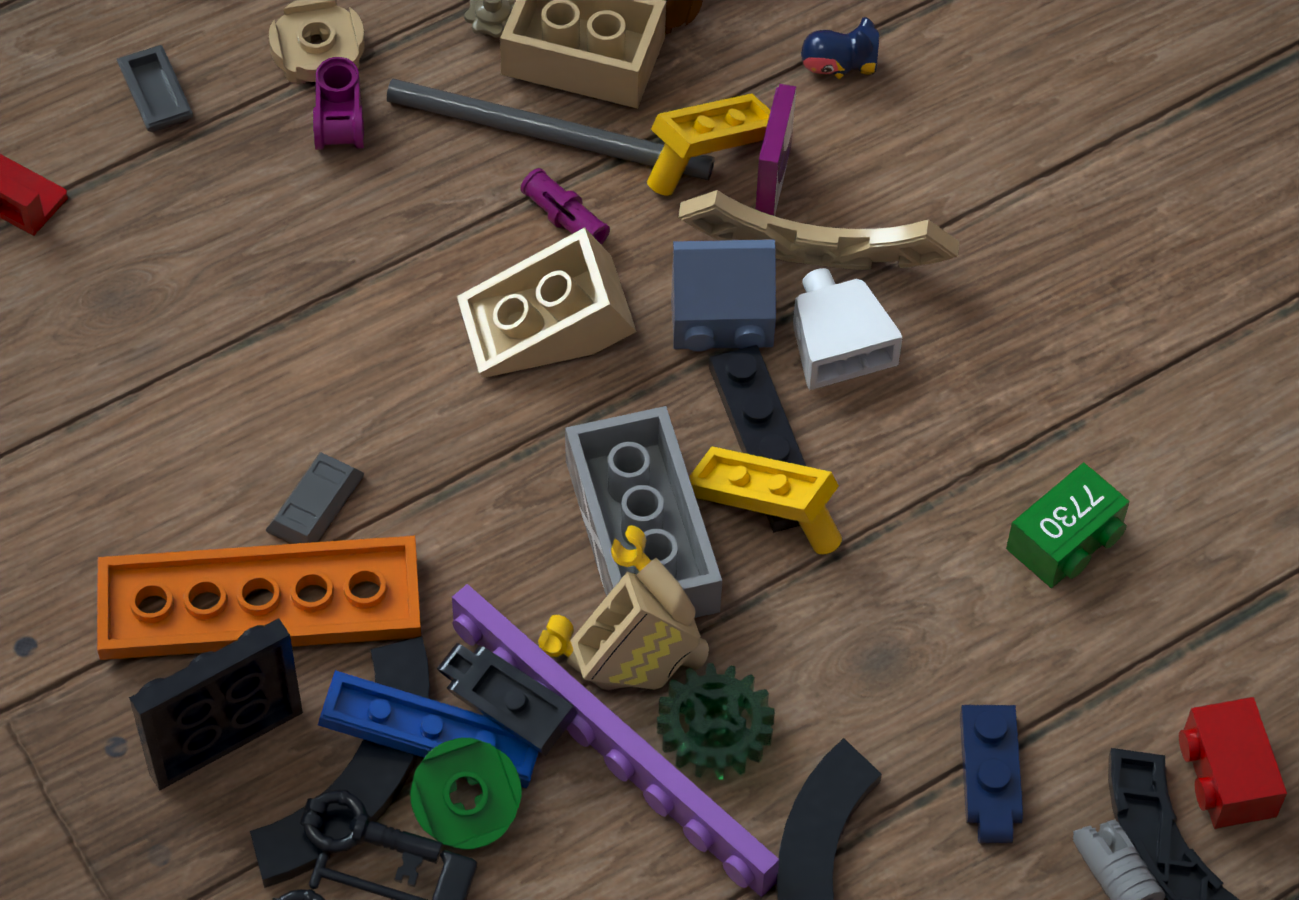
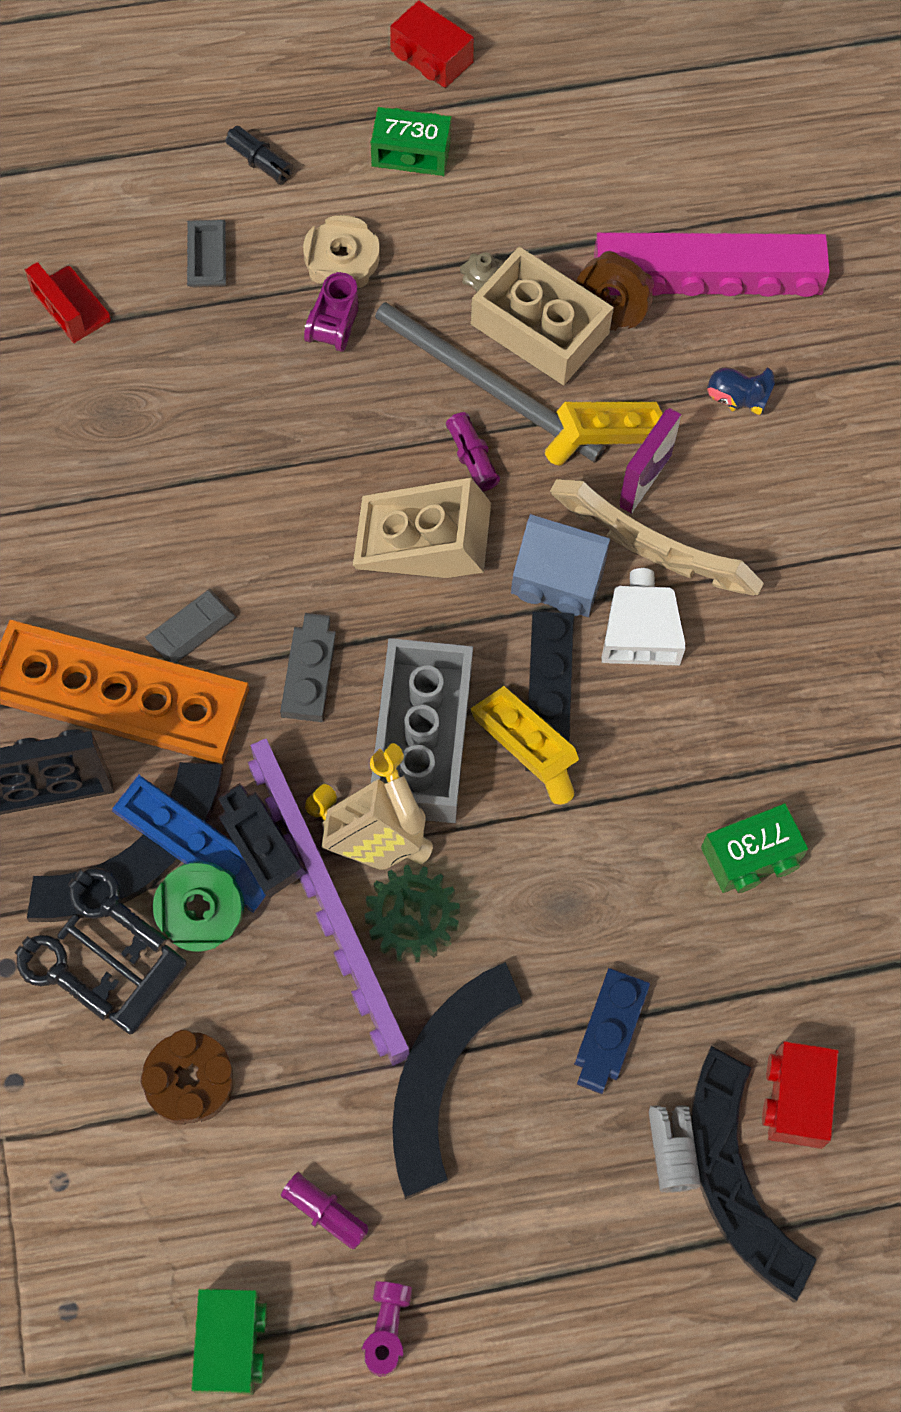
camera: 20 degrees right, 10 degrees up
none -> dark grey hinge [280,613,336,722]

